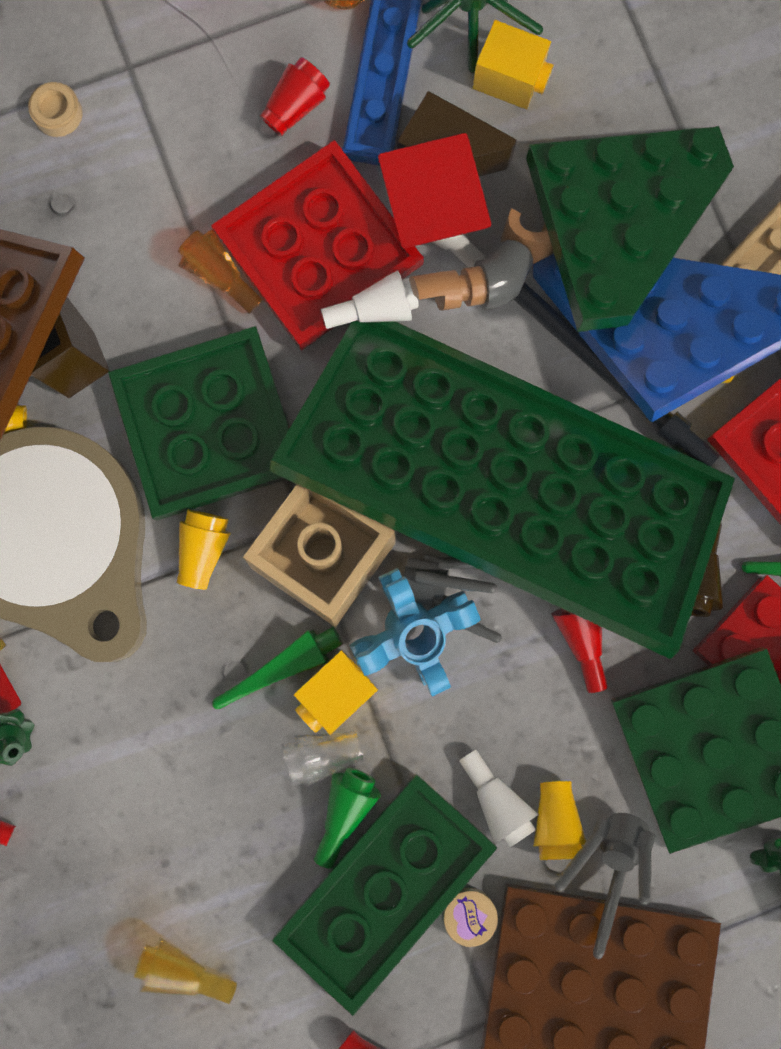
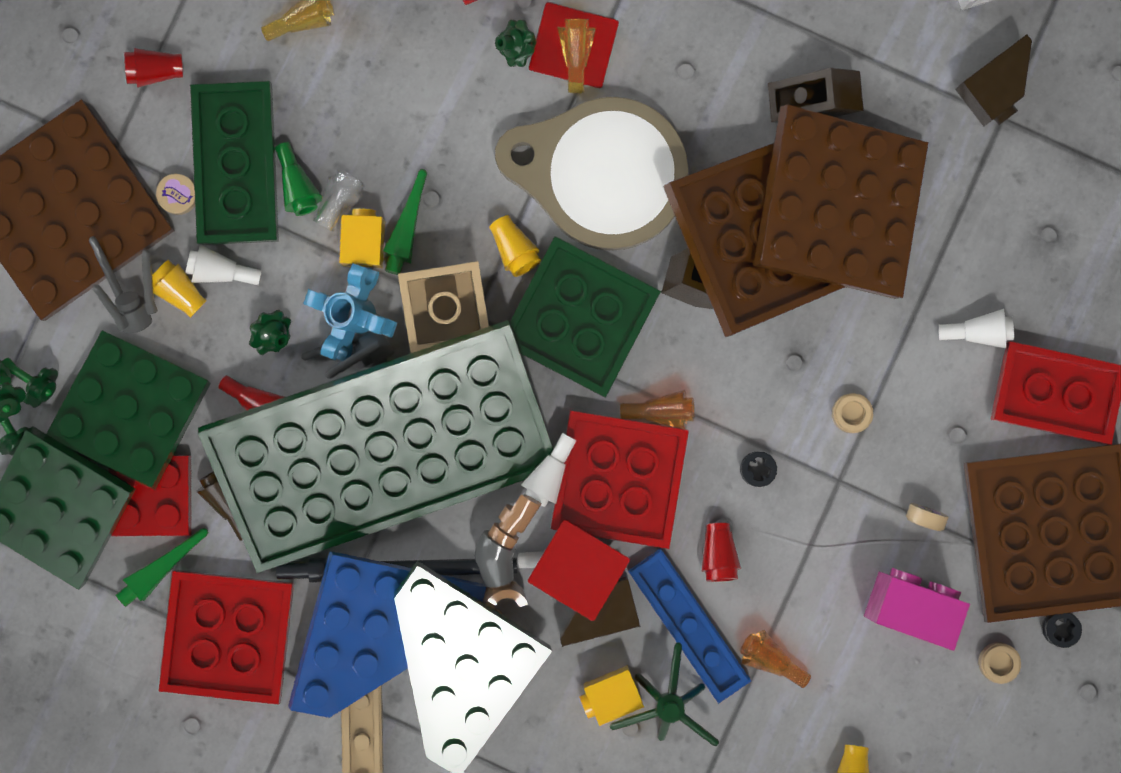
camera: 140 degrees right, 5 degrees up
none -> dark green plant [249,310,291,355]
none -> black bush [740,451,777,487]

